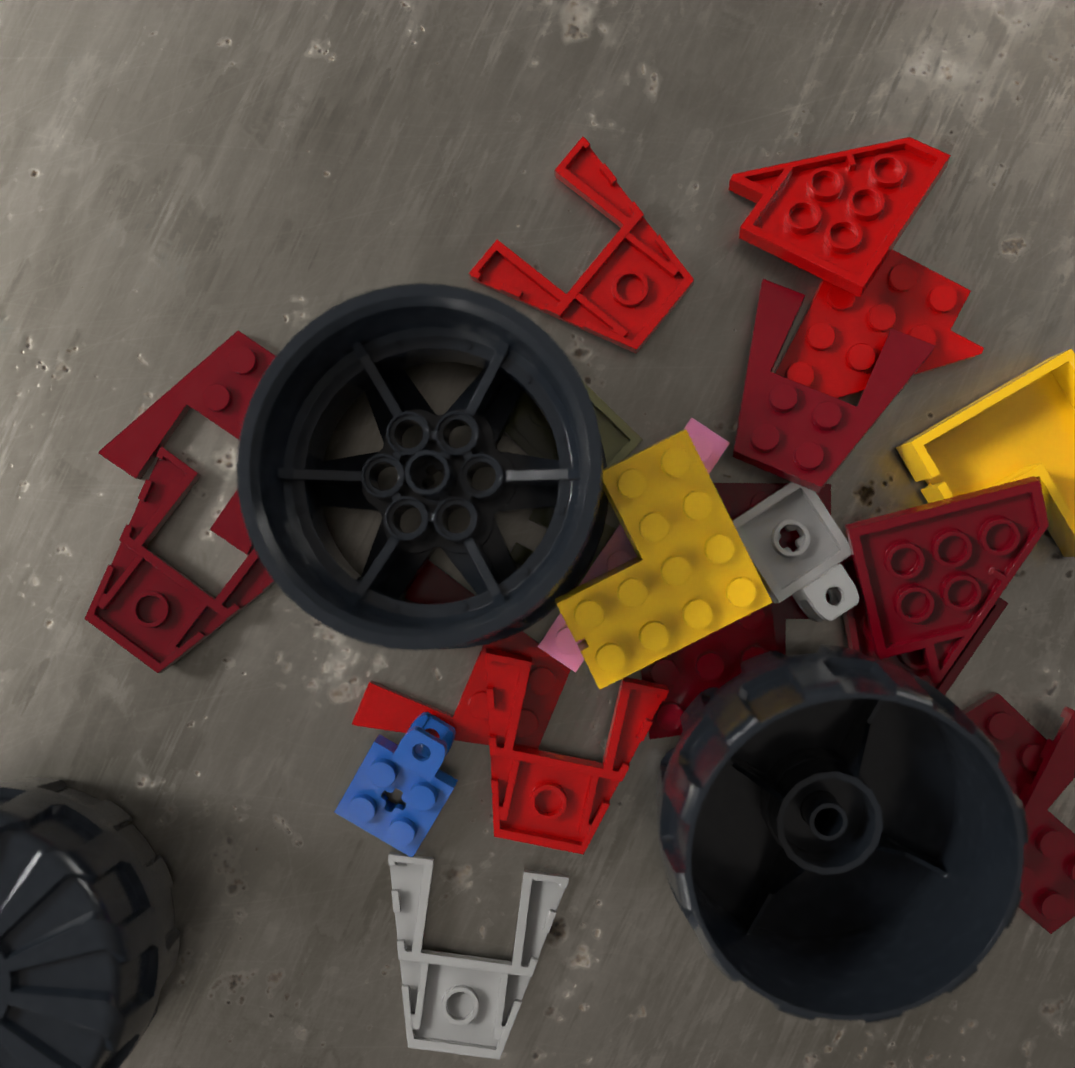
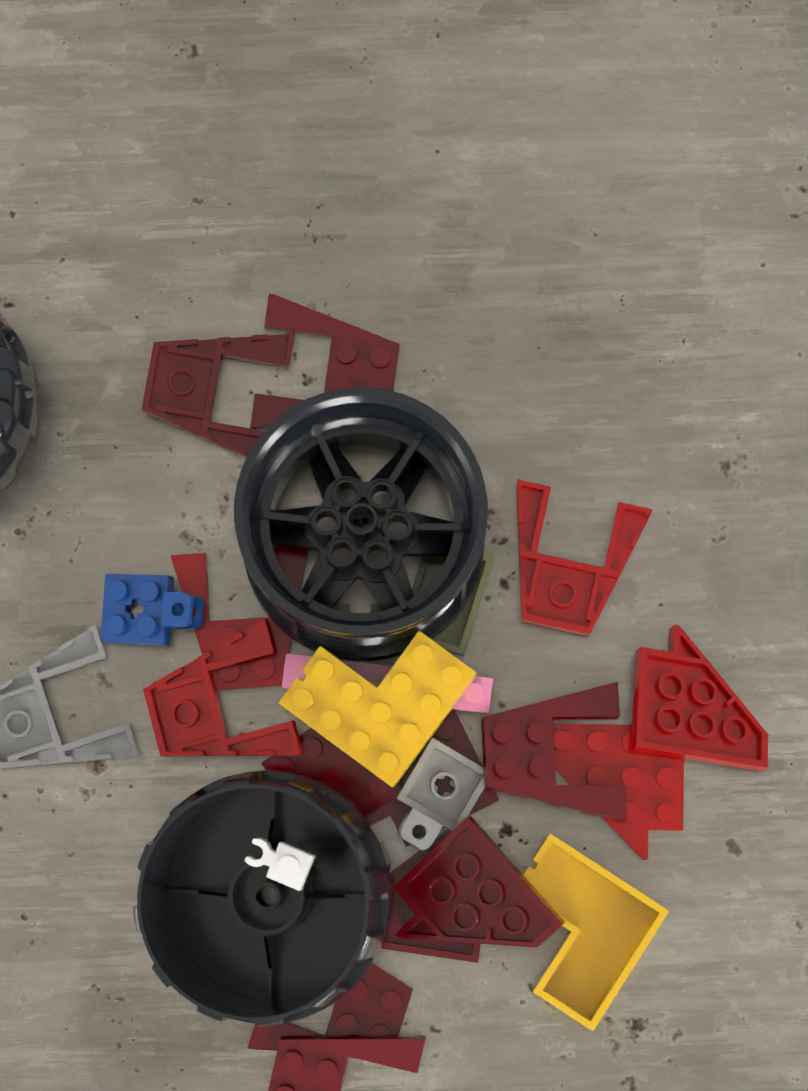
camera: 70 degrees right, 5 degrees down
none -> white plate [245,838,316,891]

